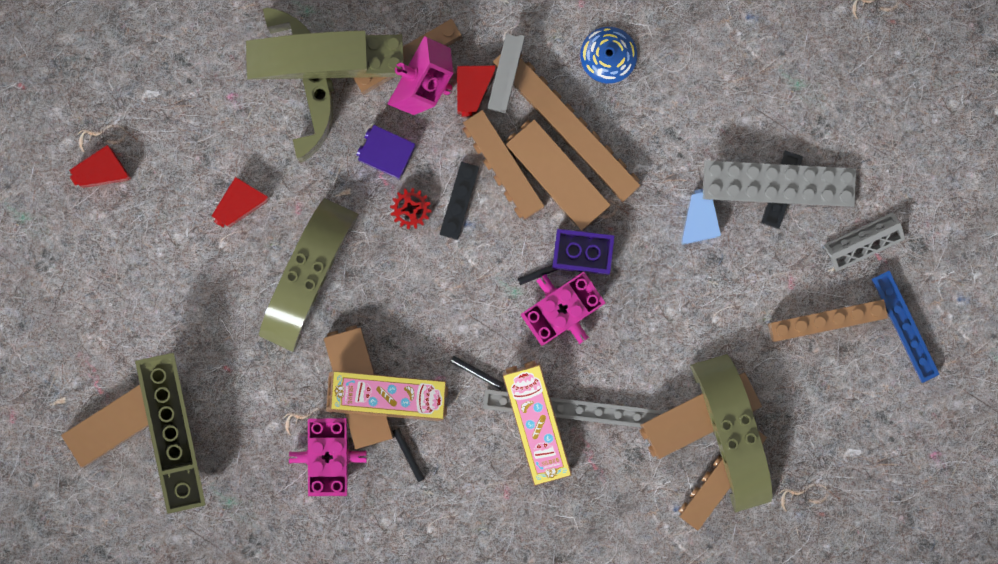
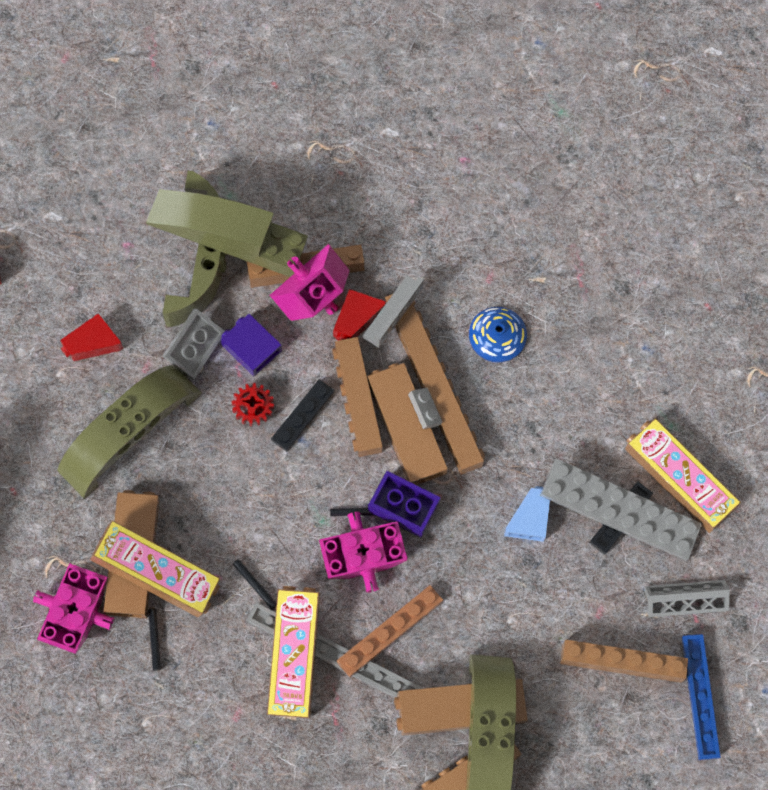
camera: 10 degrees right, 15 degrees down
none -> light grey plate [162,309,225,379]
none -> nougat plate [337,585,443,677]
none -> light grey plate [408,388,443,429]
none -> brick [625,418,741,534]

